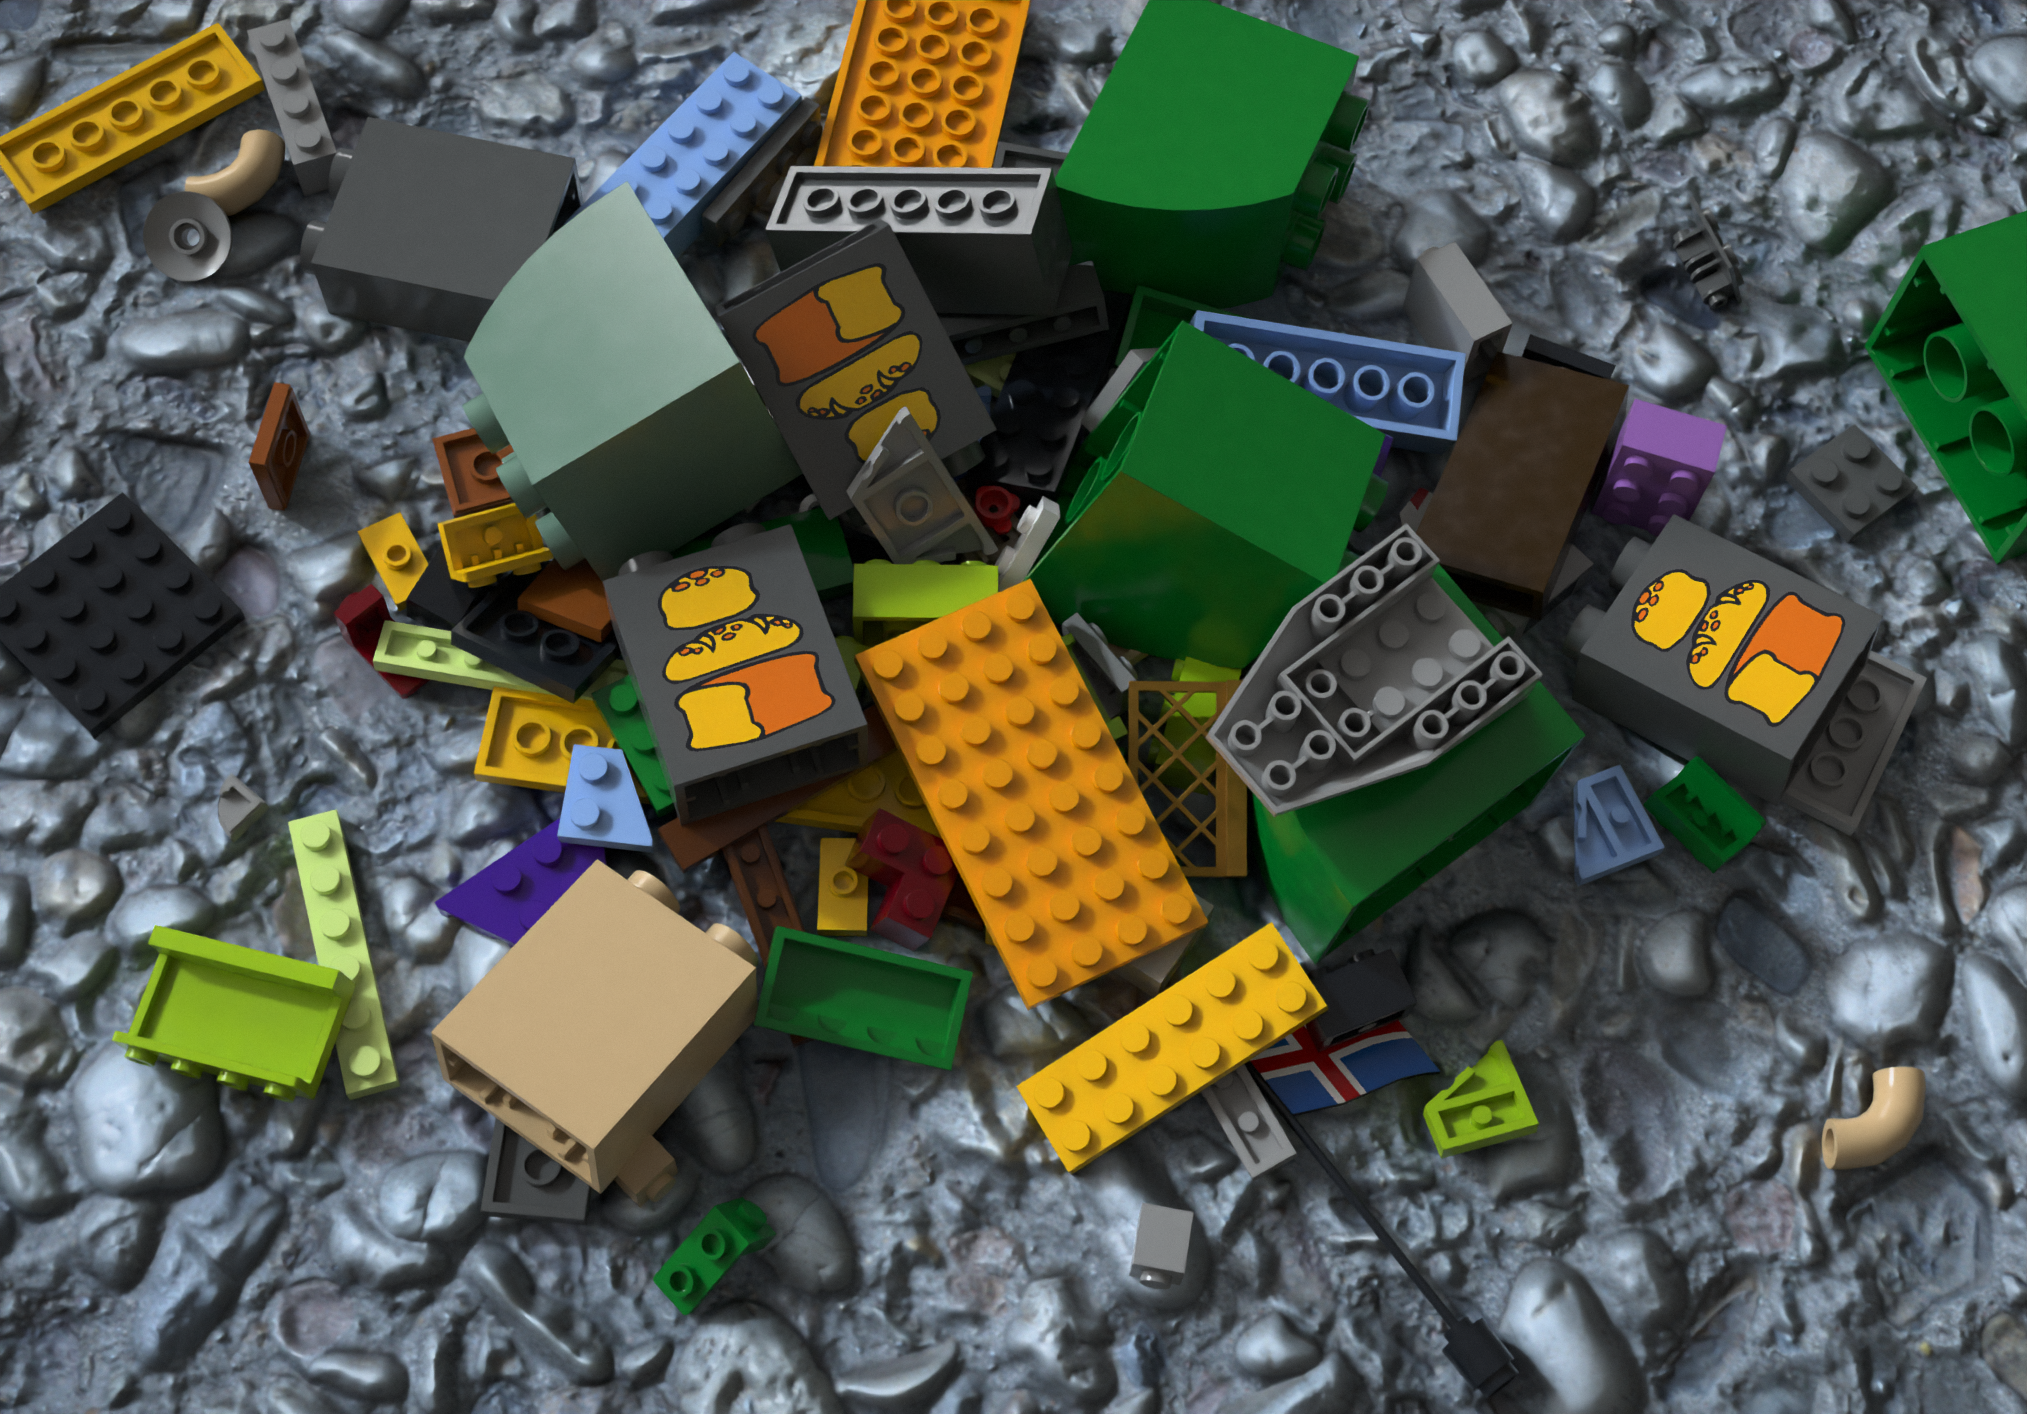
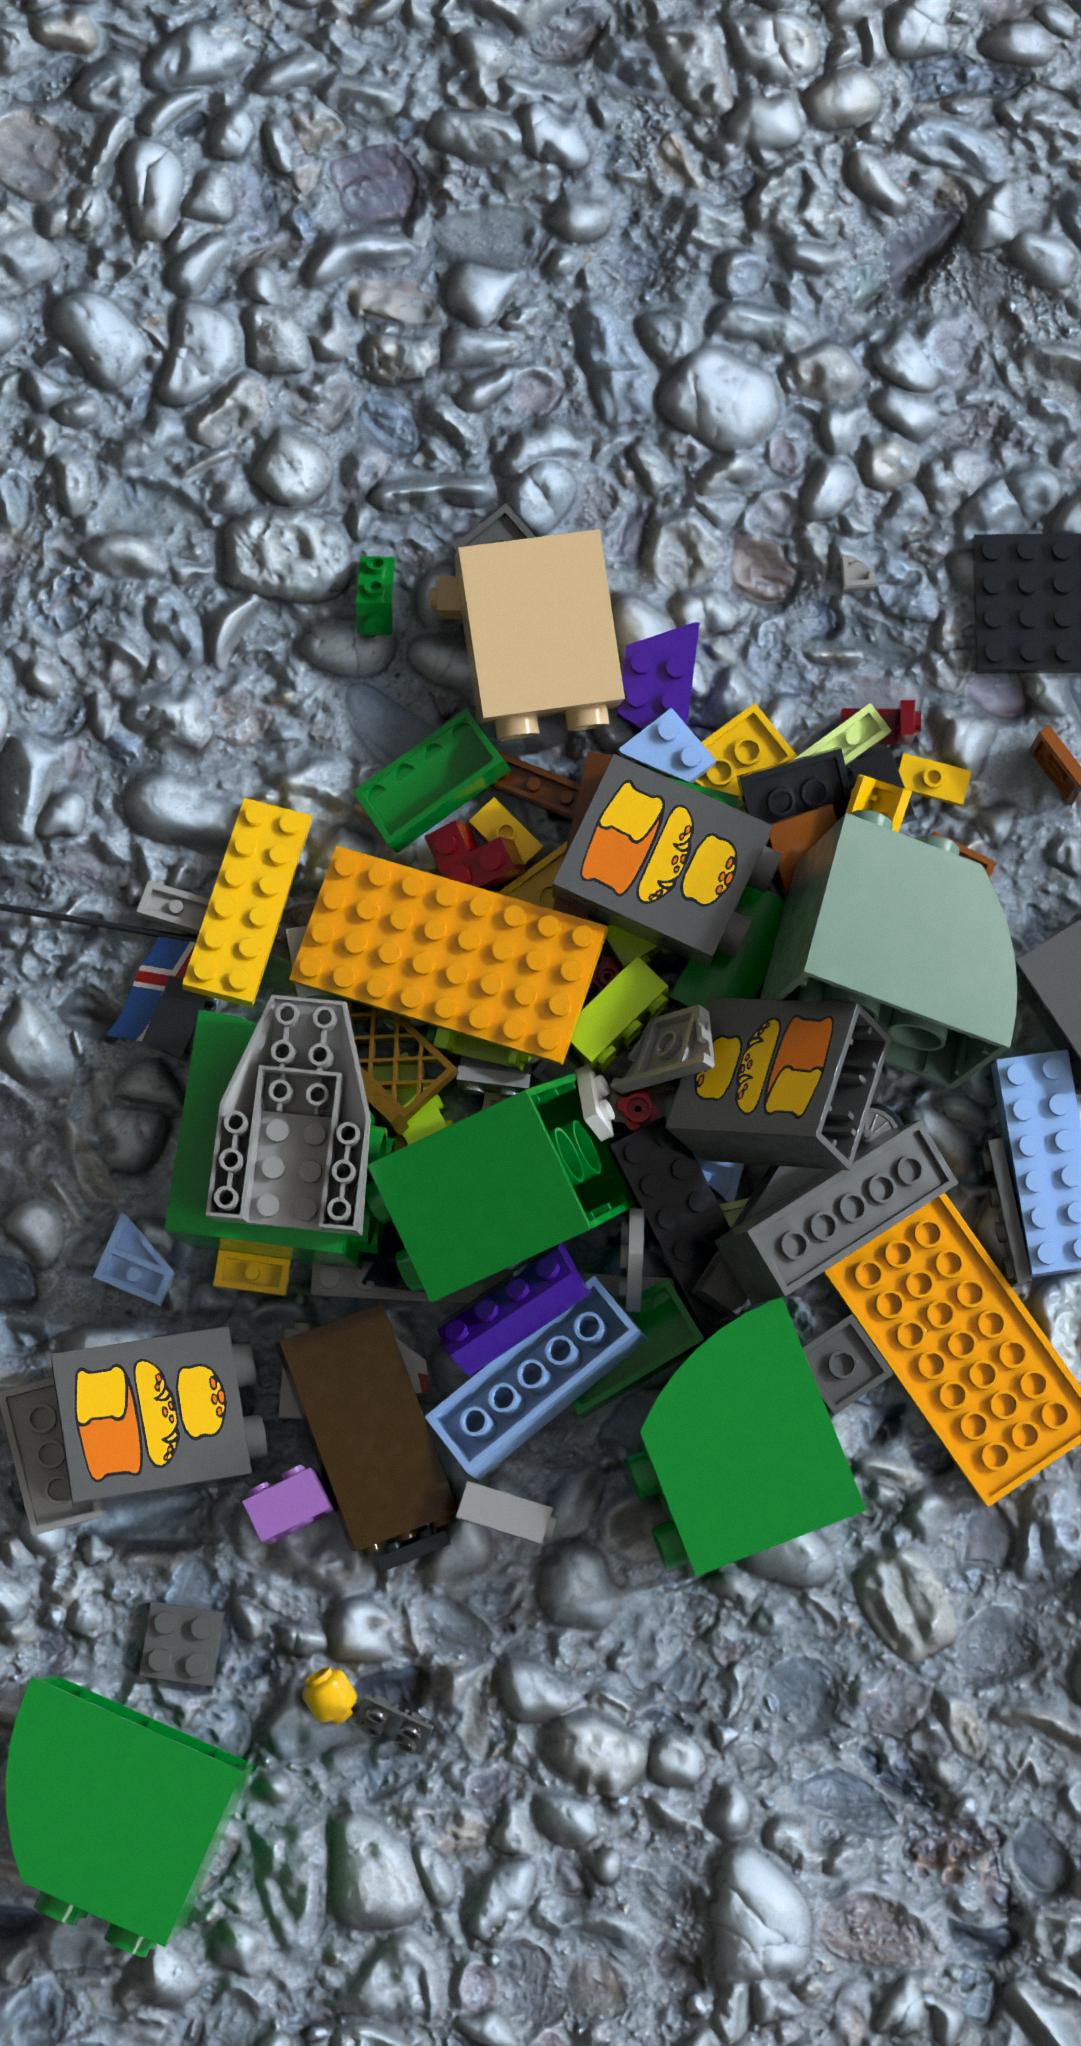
camera: 140 degrees right, 15 degrees up
lime panel [111,925,356,1103] -> none
yellowish green plate [288,809,400,1100] -> none
light grey brick [1129,1203,1194,1289] -> none
lime wing [1423,1040,1539,1159] -> none
green bracket [1643,756,1766,874] -> none
none -> yellow head [302,1666,357,1725]

